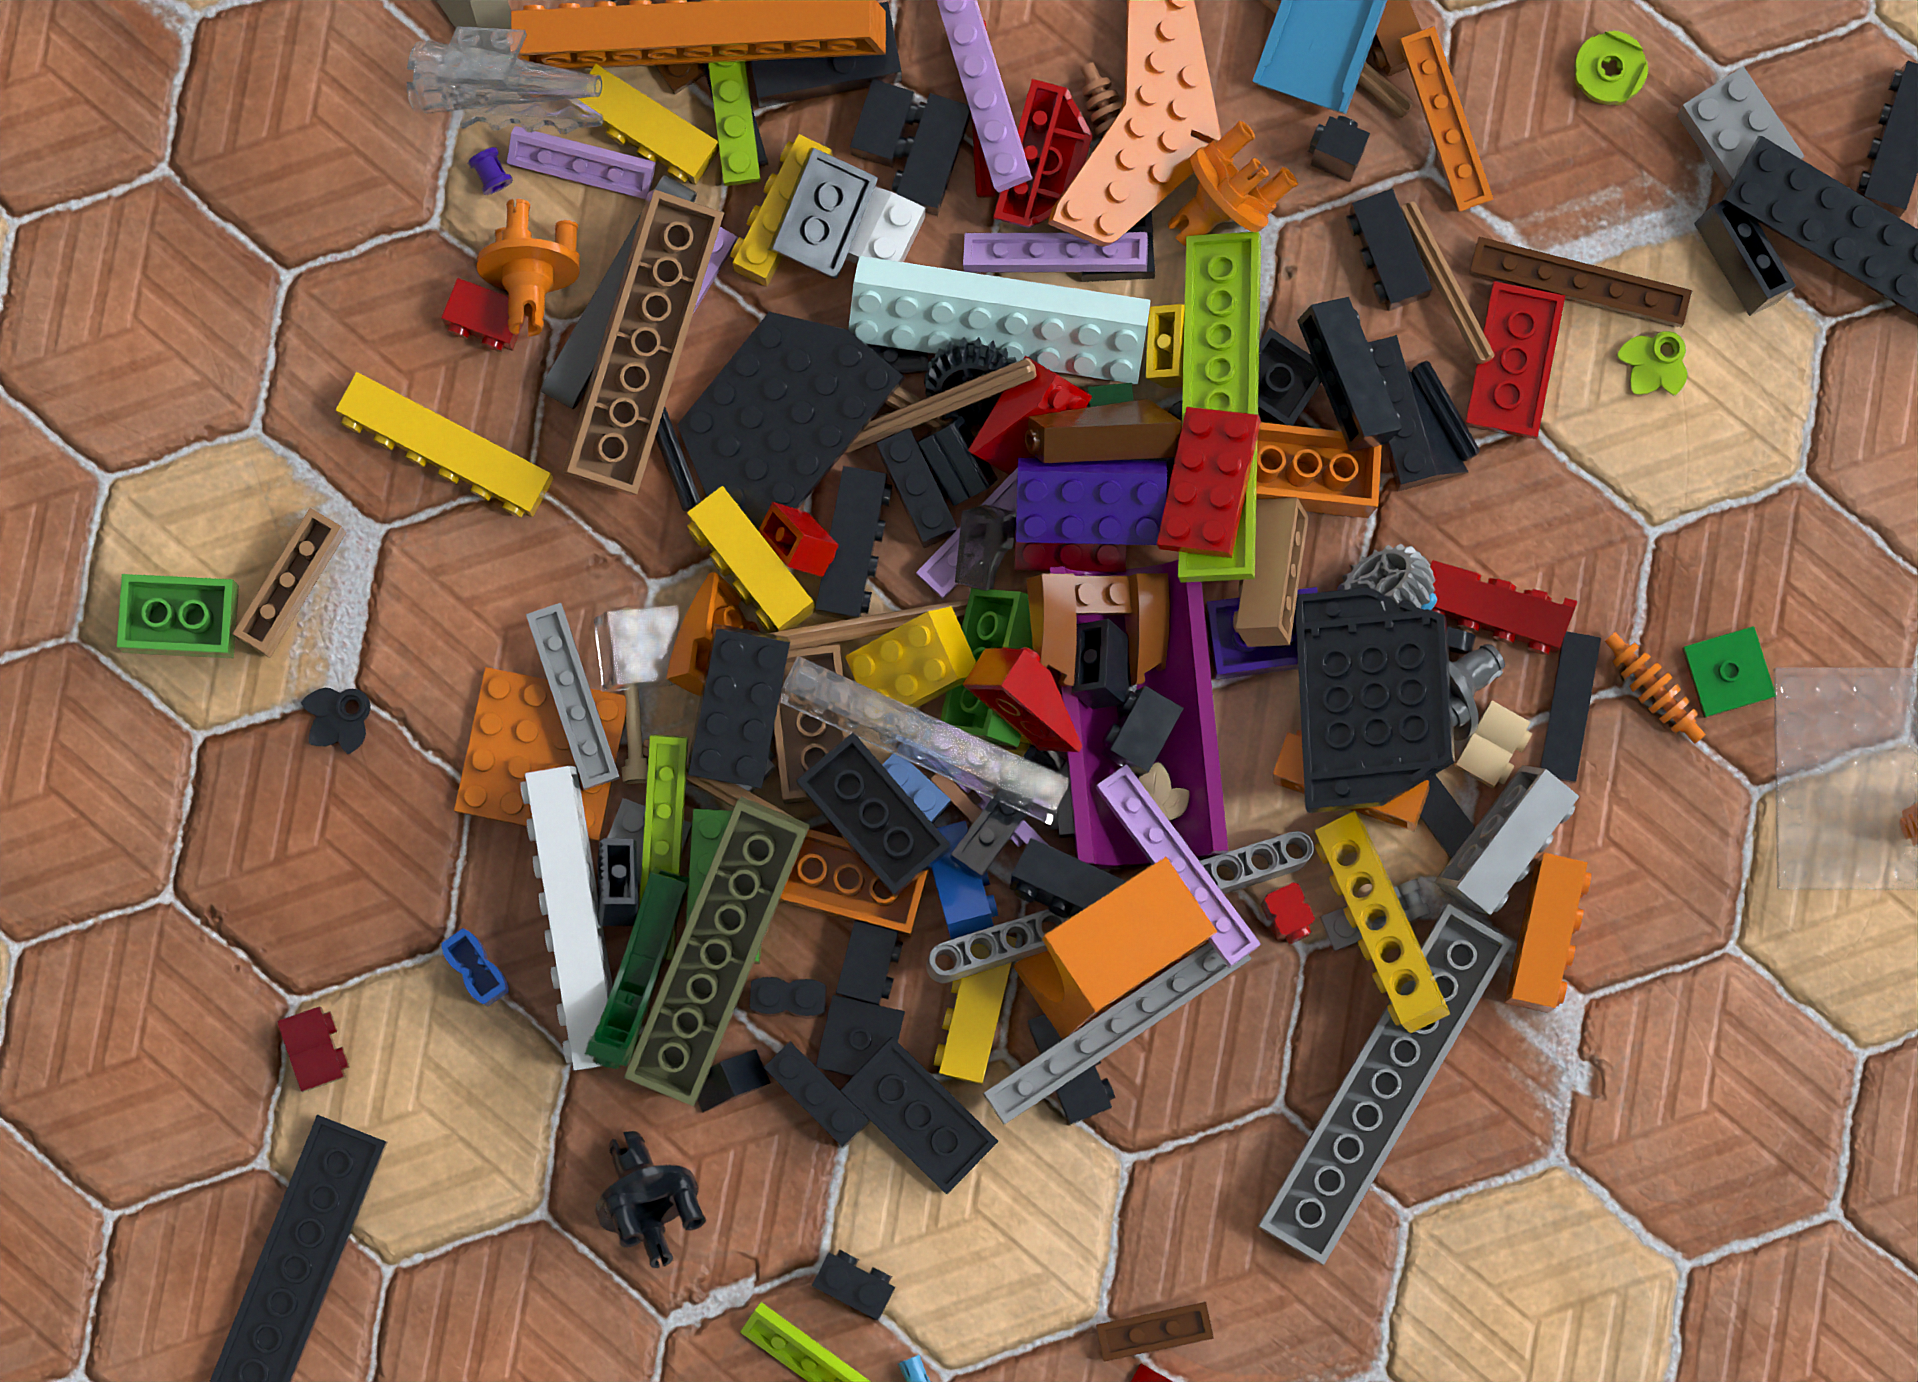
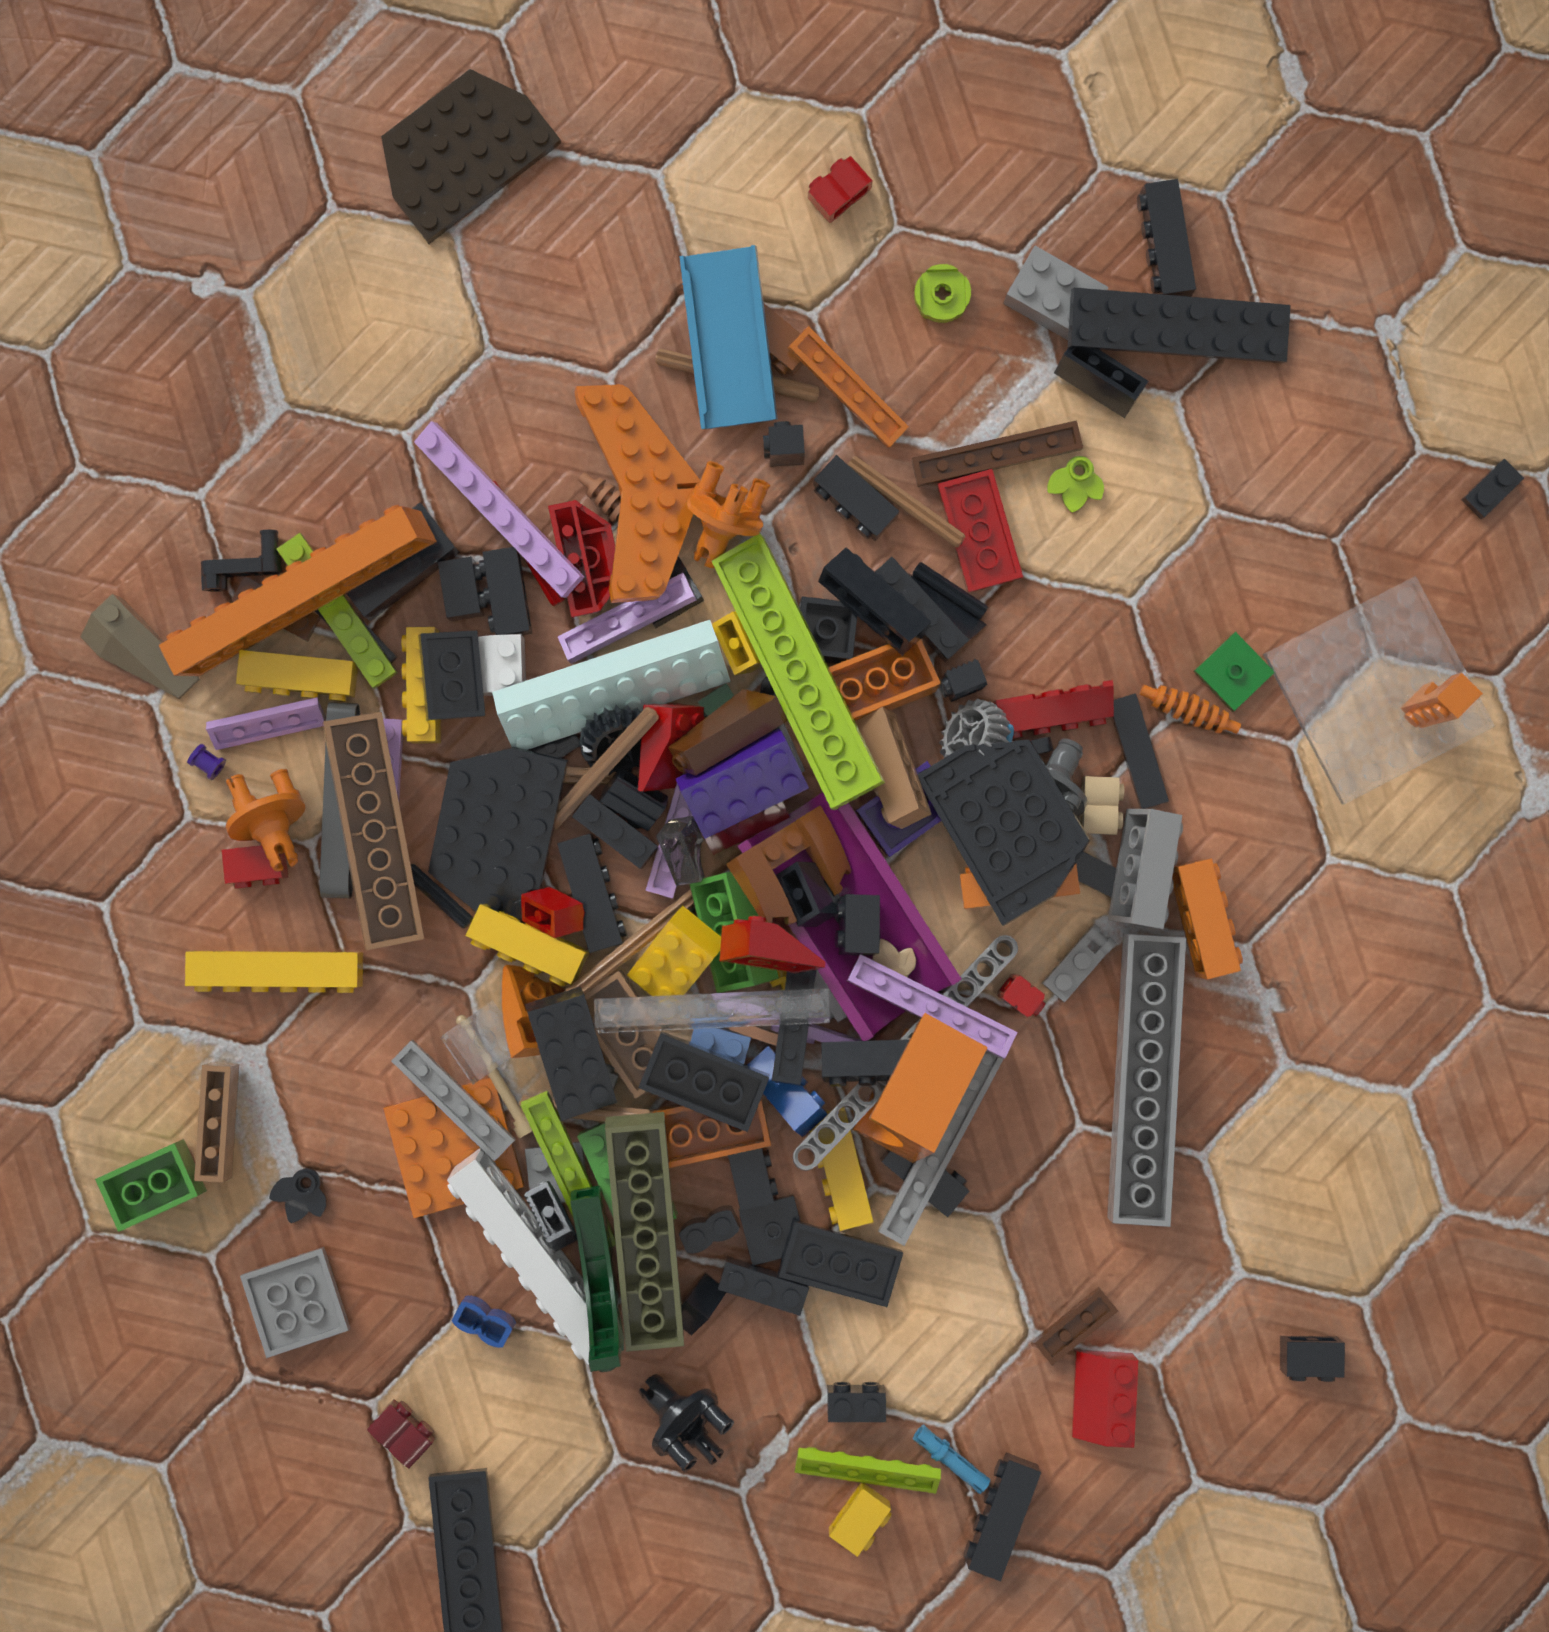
camera: 30 degrees left, 5 degrees up
clear piece [407,26,604,134] -> none
red plate [1157,407,1261,558] -> none
yellow brick [1315,811,1451,1033] -> none
none -> light grey plate [240,1247,350,1358]
none -> black brick [939,659,988,702]

